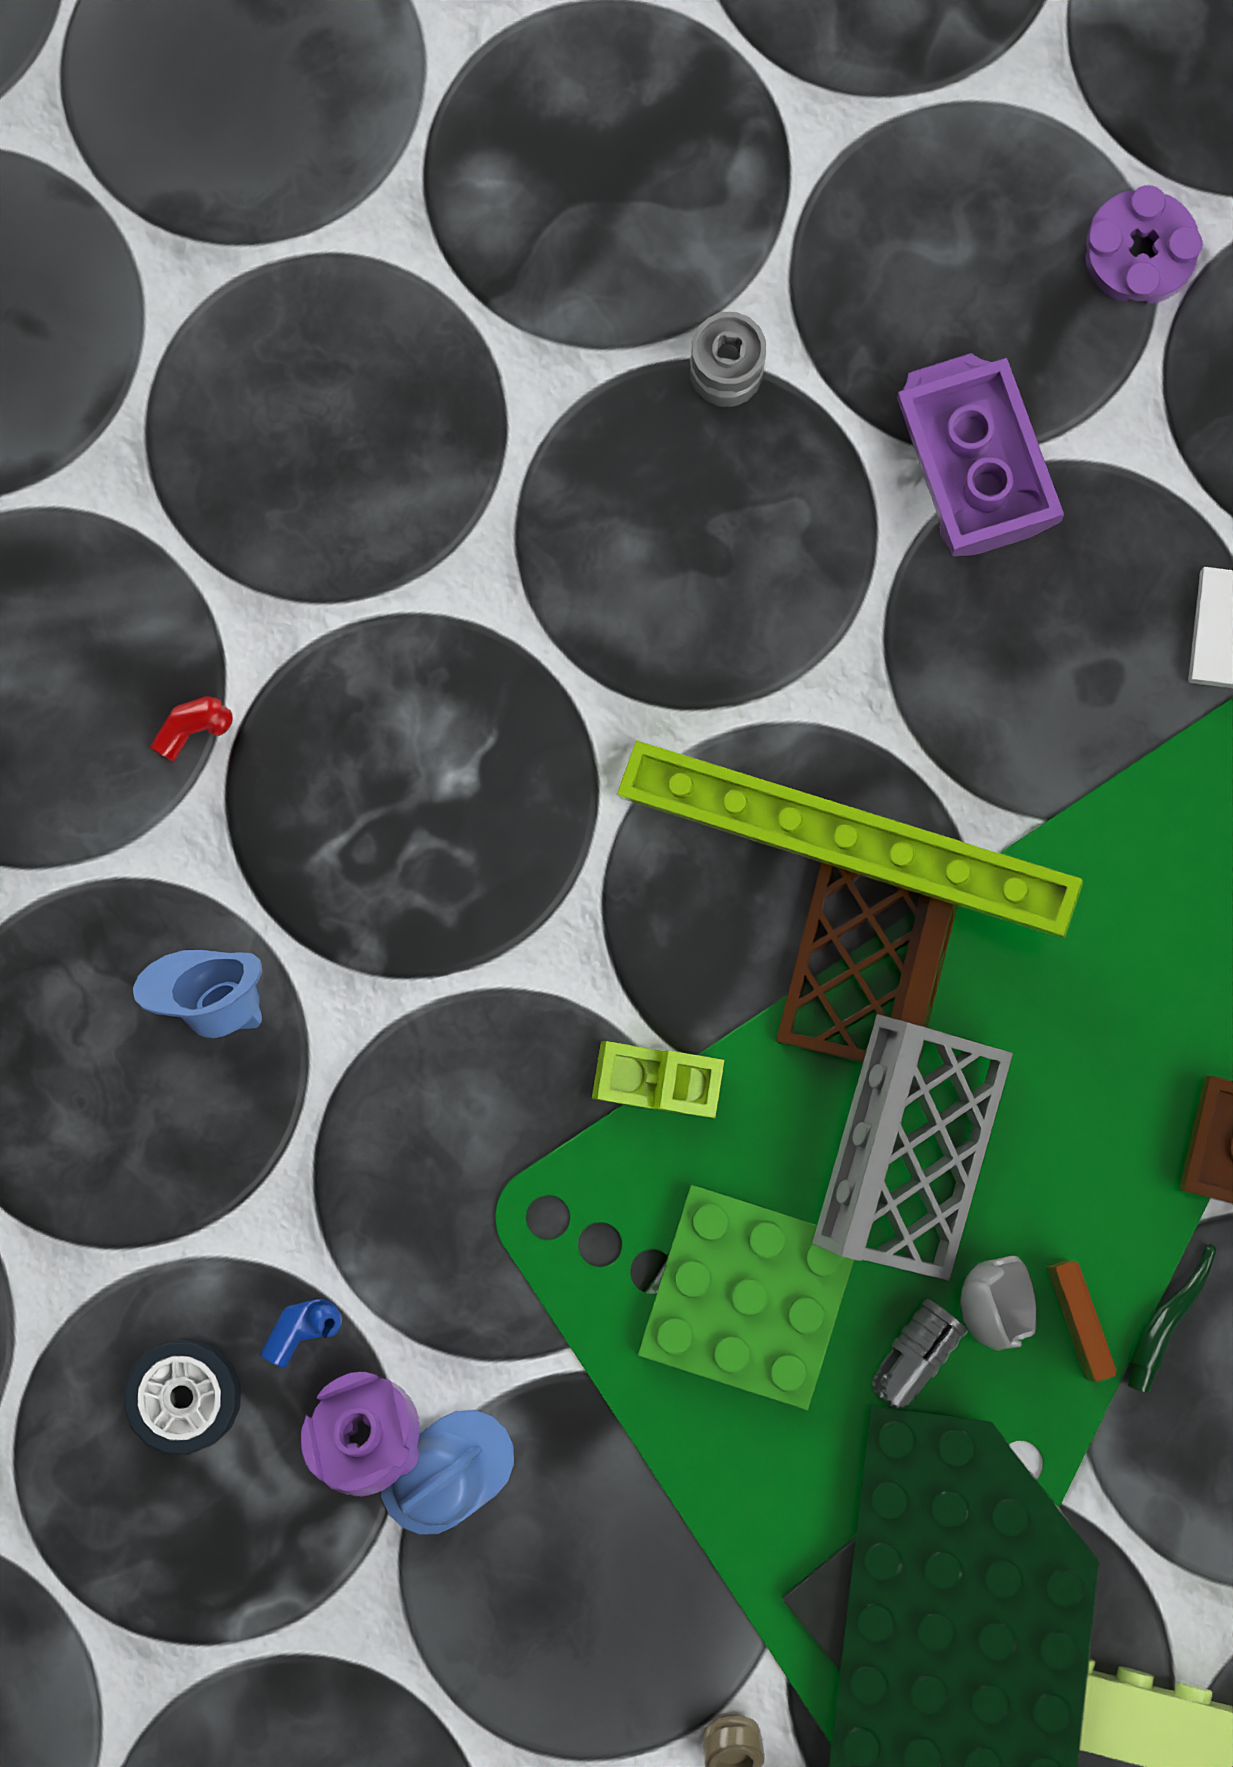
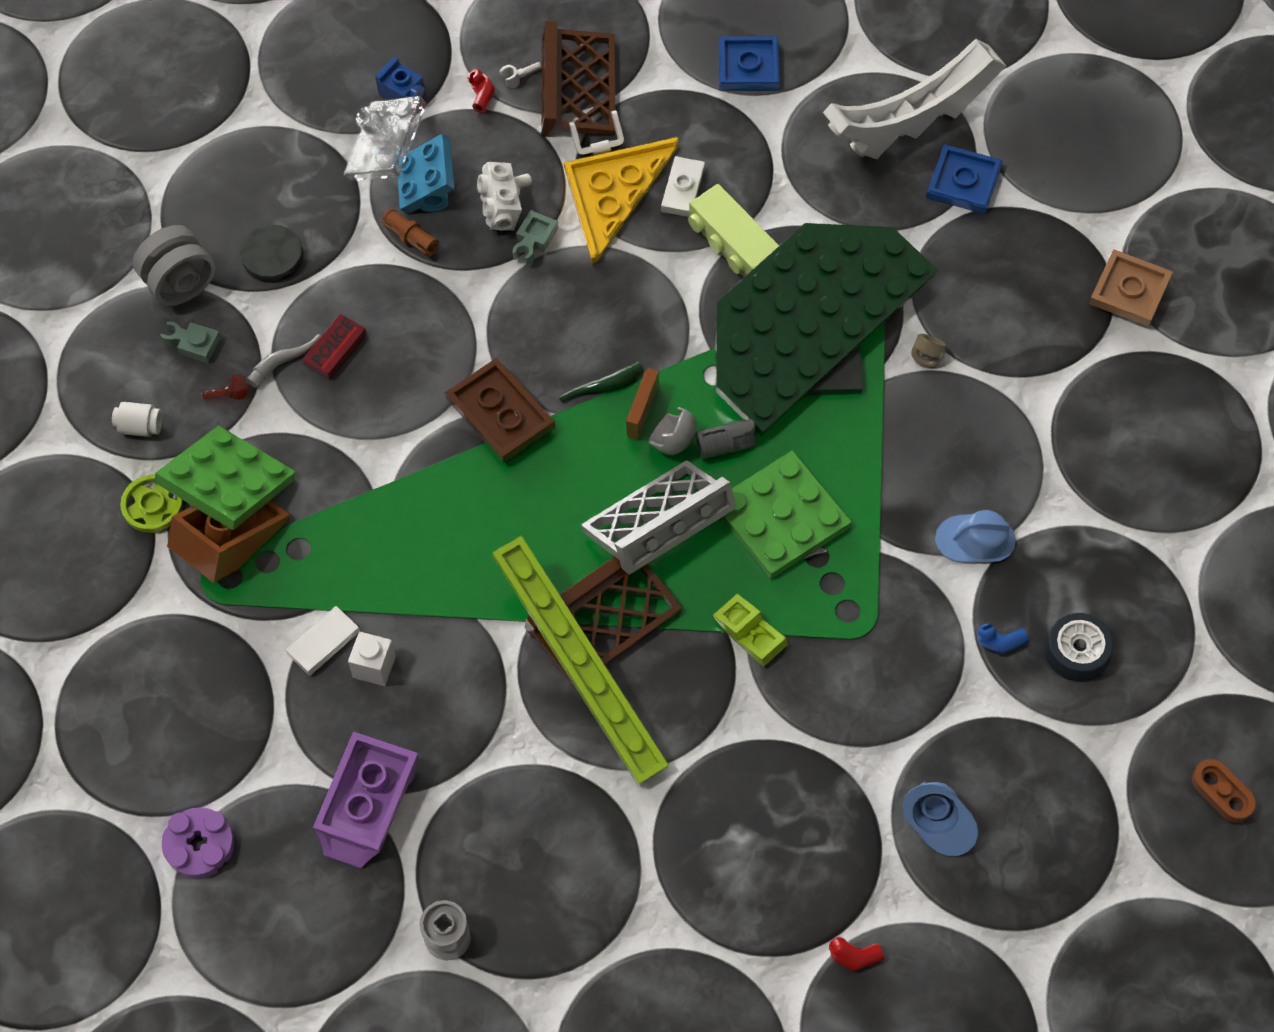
camera: 140 degrees left, 20 degrees down
medium lavender plate [301,1372,420,1496] -> none
none -> white brick [348,631,396,686]

